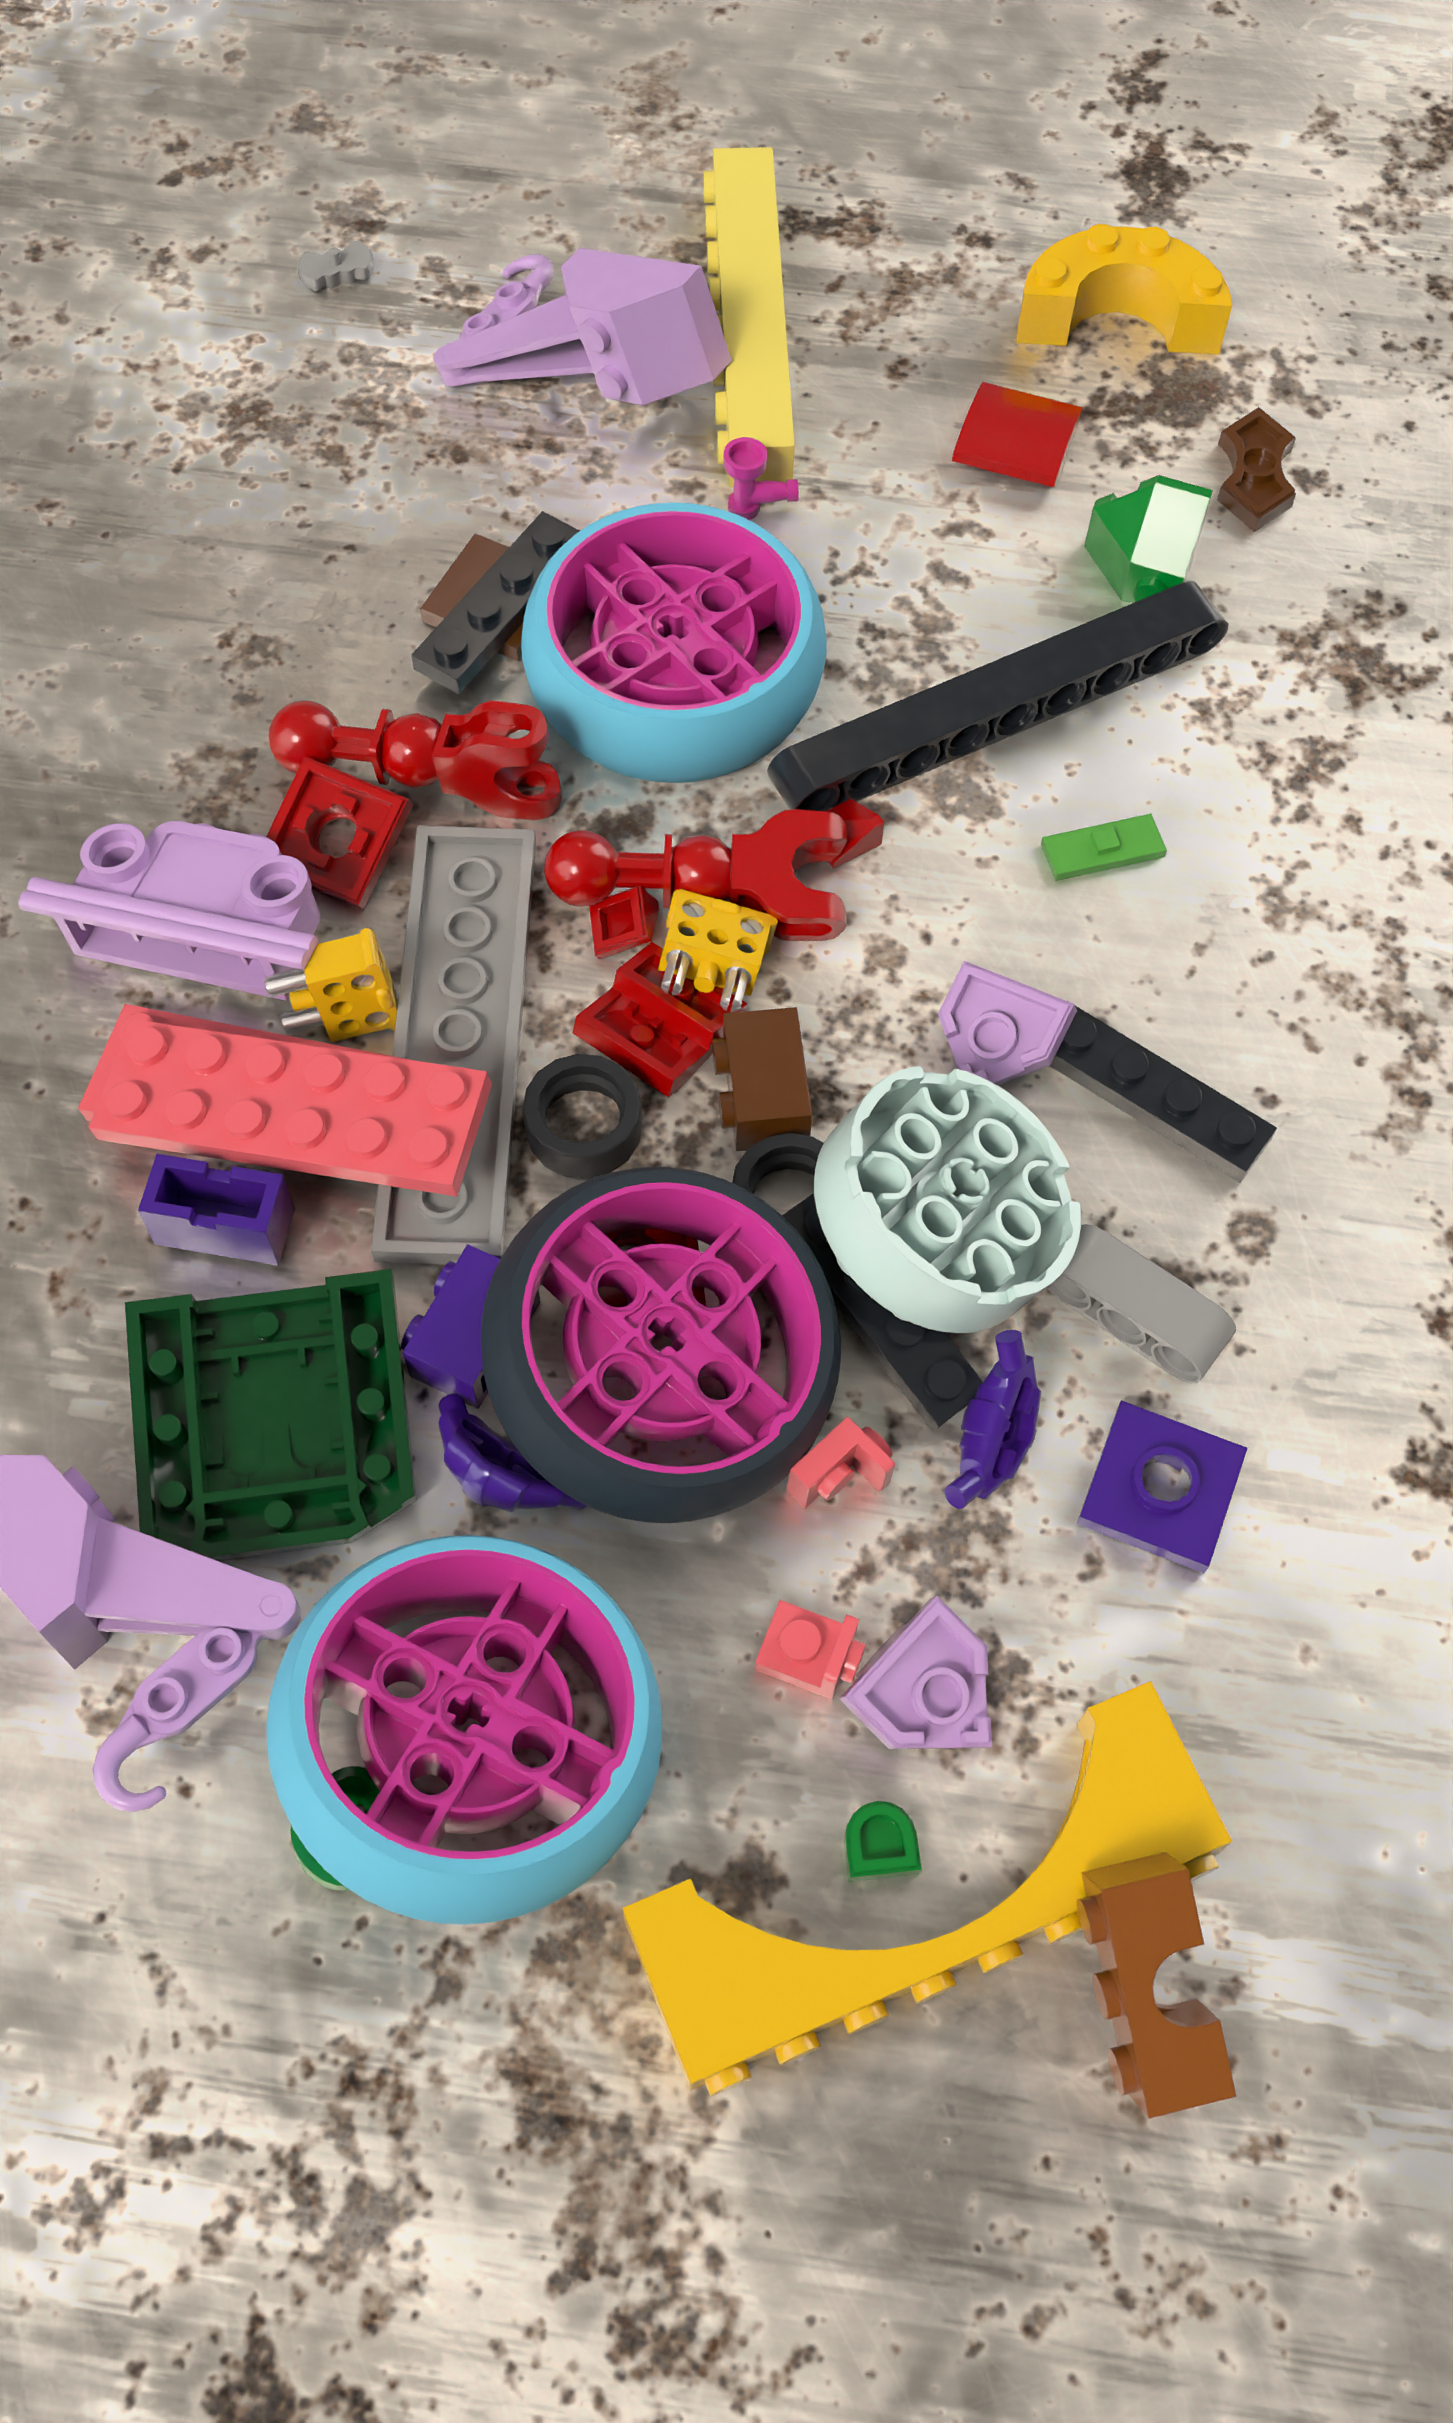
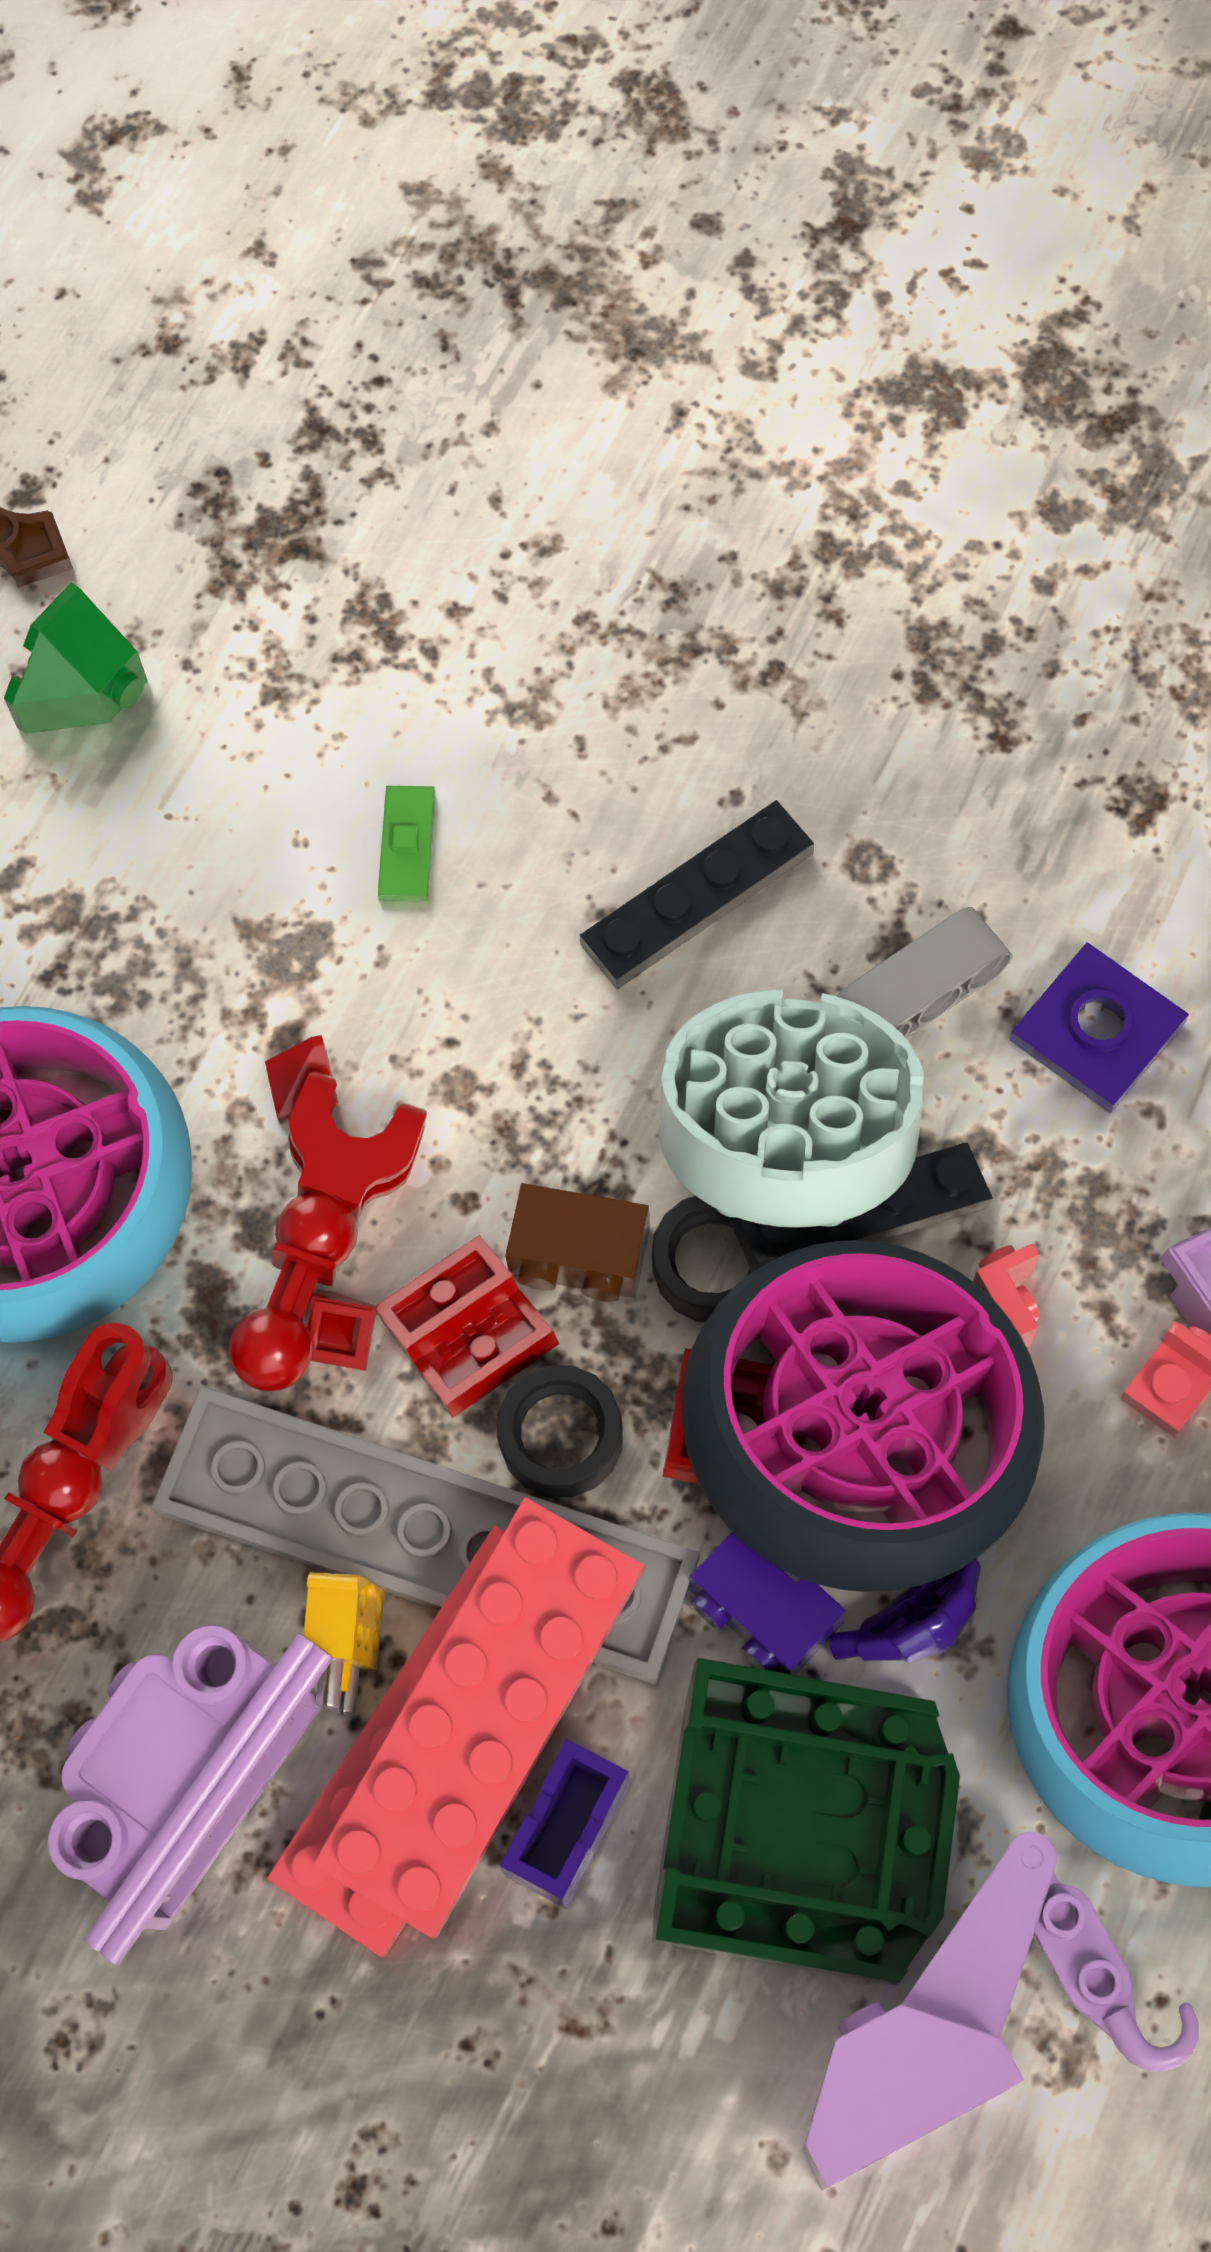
camera: 65 degrees left, 5 degrees up
red piece [266,756,413,911] -> none
yellow piece [658,889,778,1012] -> none
black beam [767,581,1228,811] -> none
lavender plate [938,961,1077,1086] -> none
dark purple piece [944,1330,1041,1509] -> none

